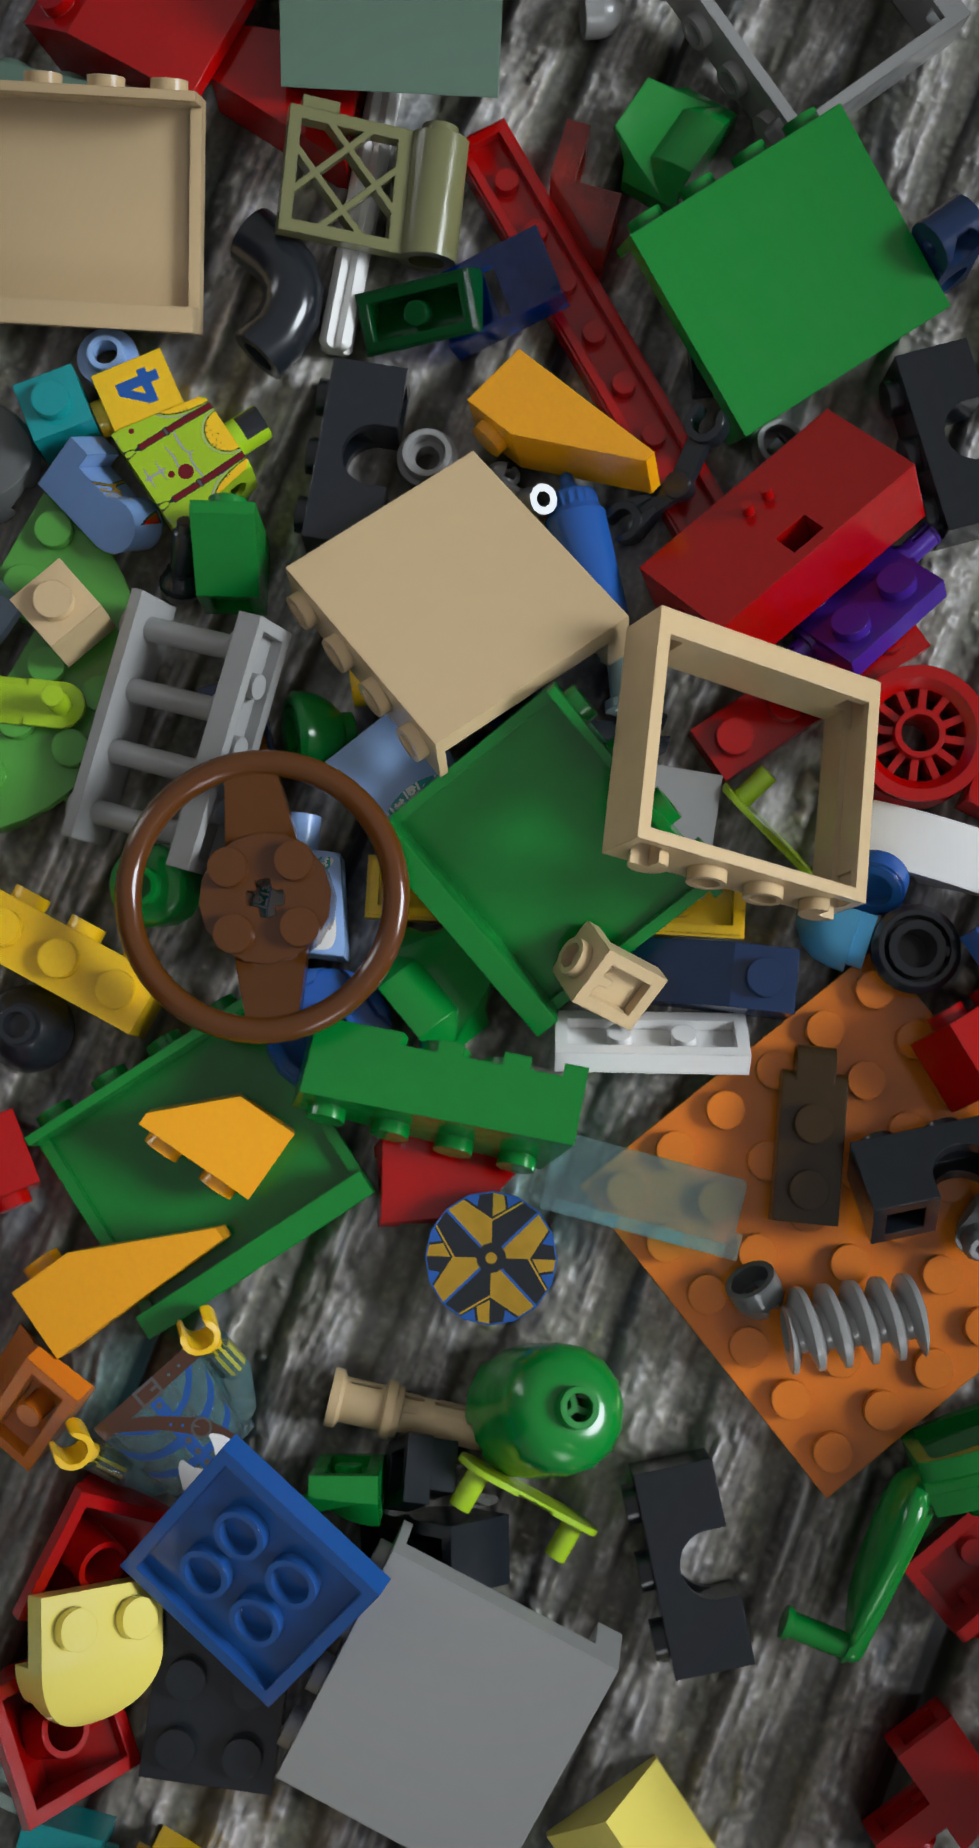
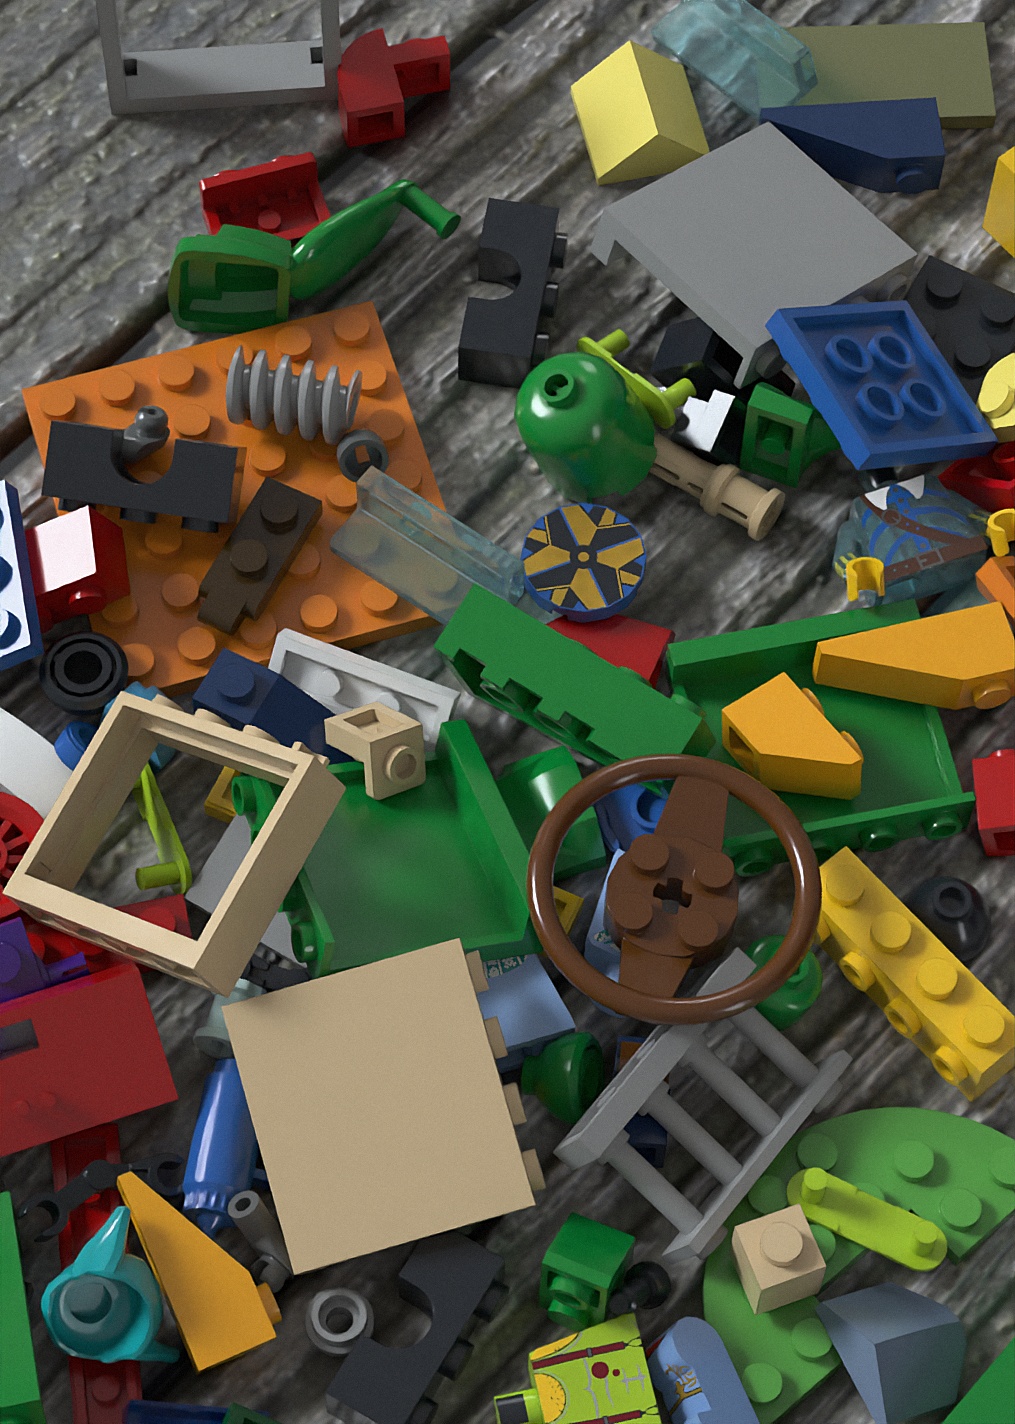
camera: 160 degrees left, 20 degrees down
none -> teal piece [41,1206,180,1363]

